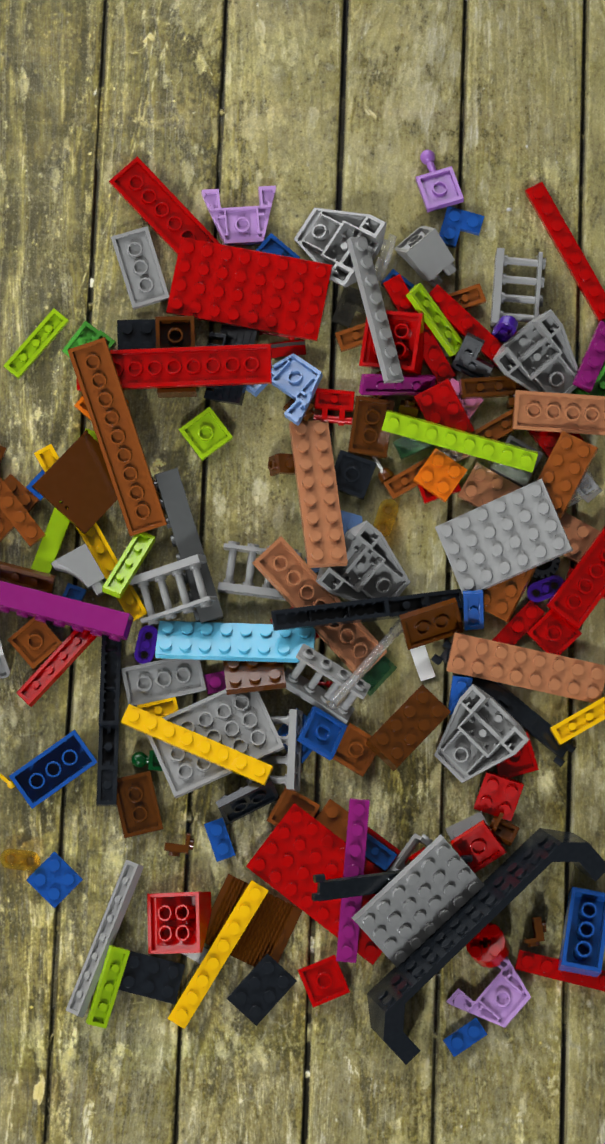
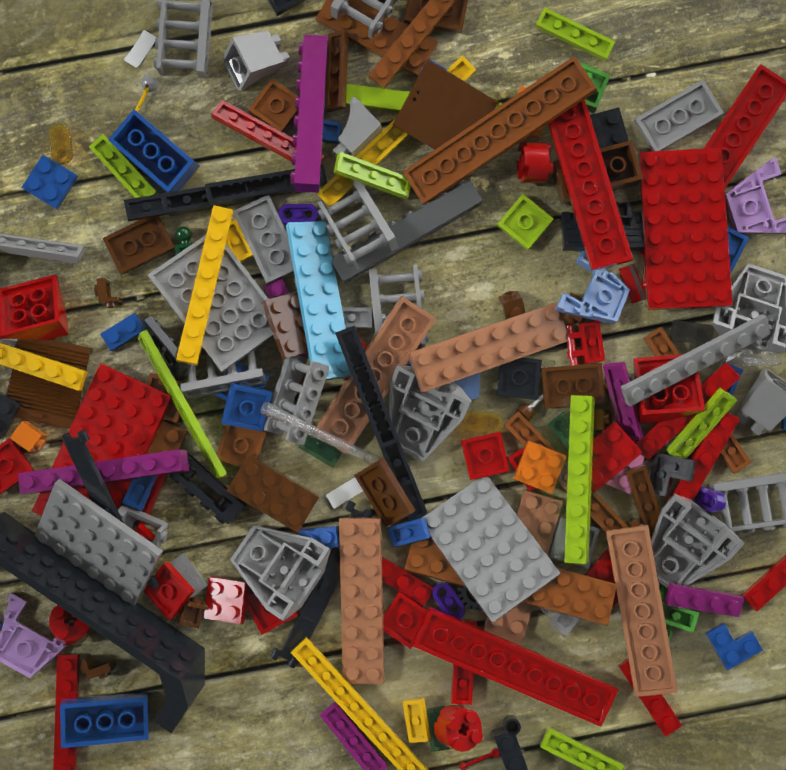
camera: 80 degrees right, 5 degrees up
none -> orange brick [10,421,48,452]
none -> lime plate [89,134,158,198]
none -> lime tile [138,329,227,479]
none -> black brick [169,452,247,524]
none -> light grey plate [342,308,372,329]
none -> red plate [461,432,510,480]
none -> red brick [516,142,553,184]

